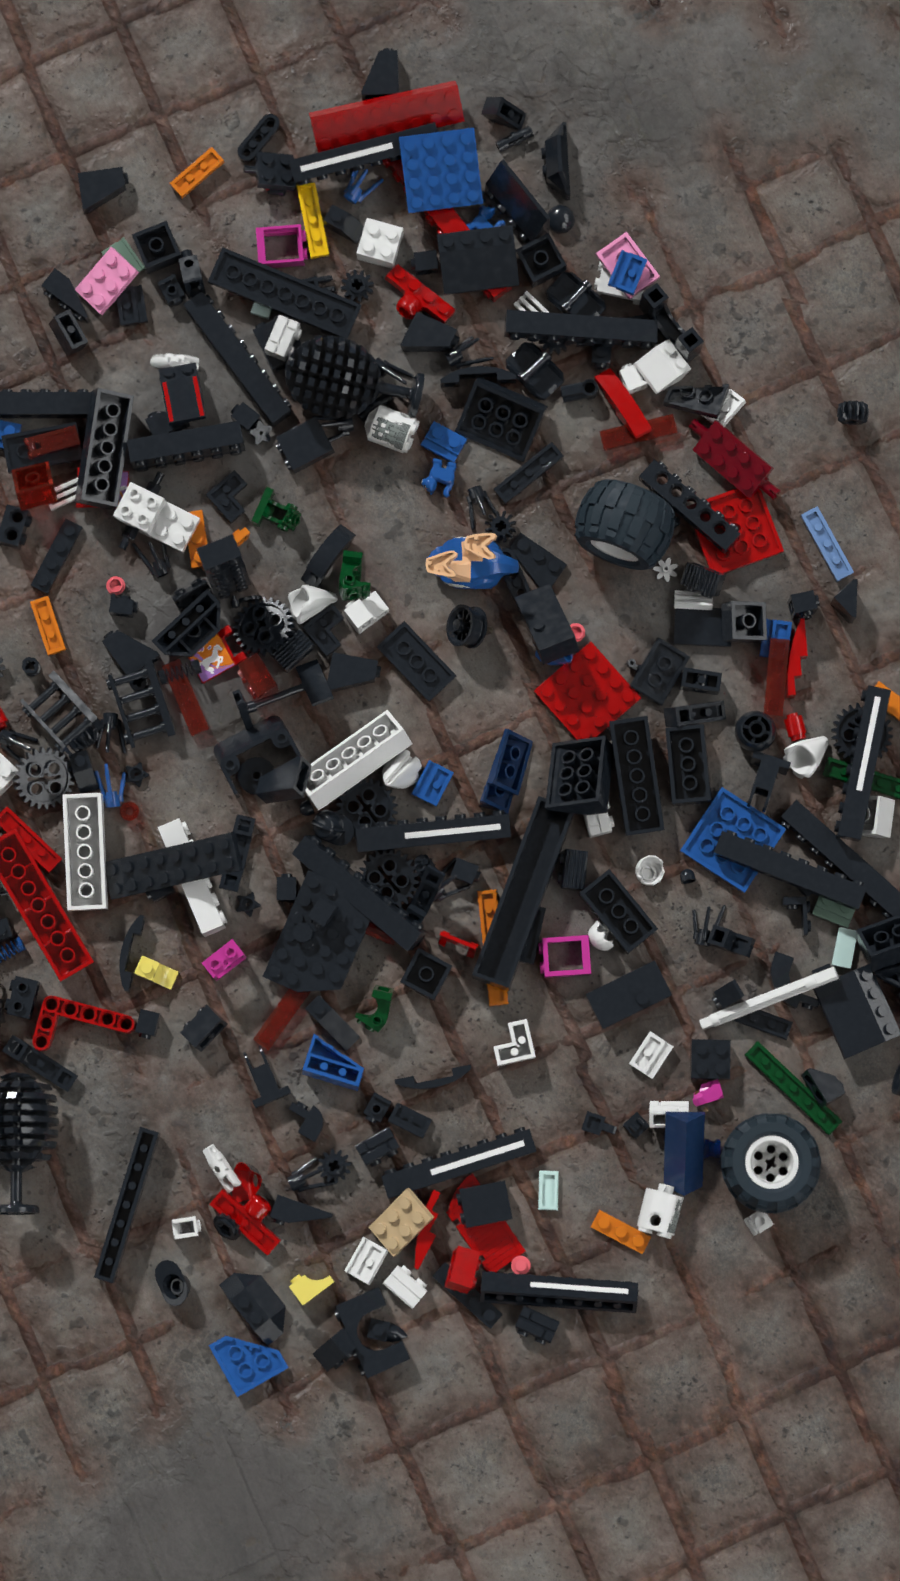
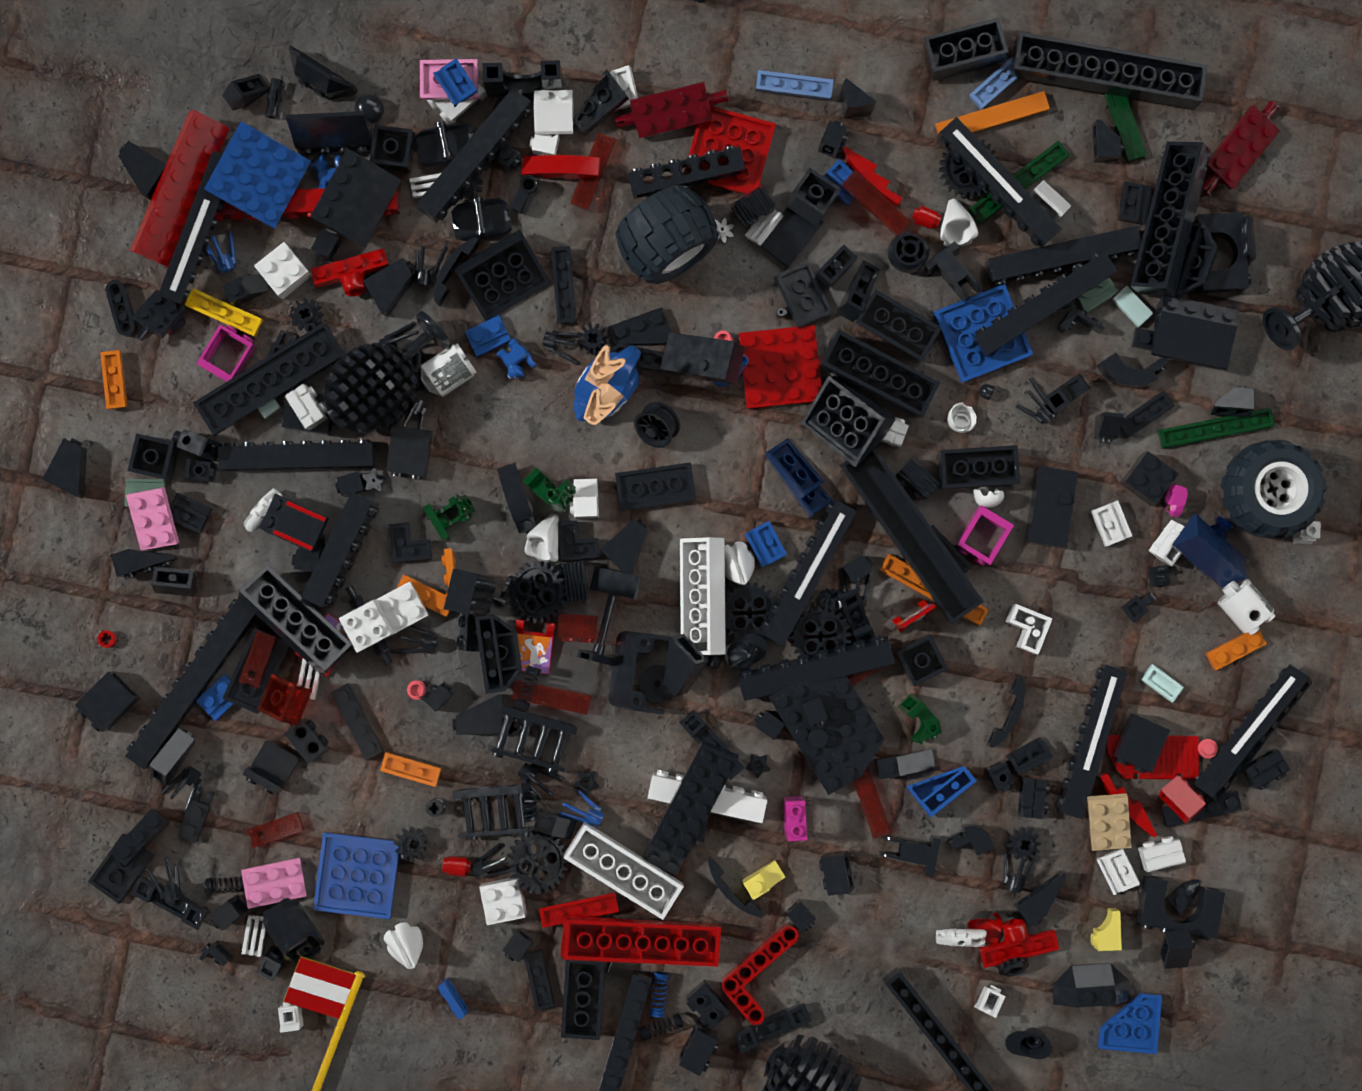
camera: 60 degrees left, 5 degrees up
clear red plate [120,802,139,821] -> none
white piece [699,966,839,1030] -> none

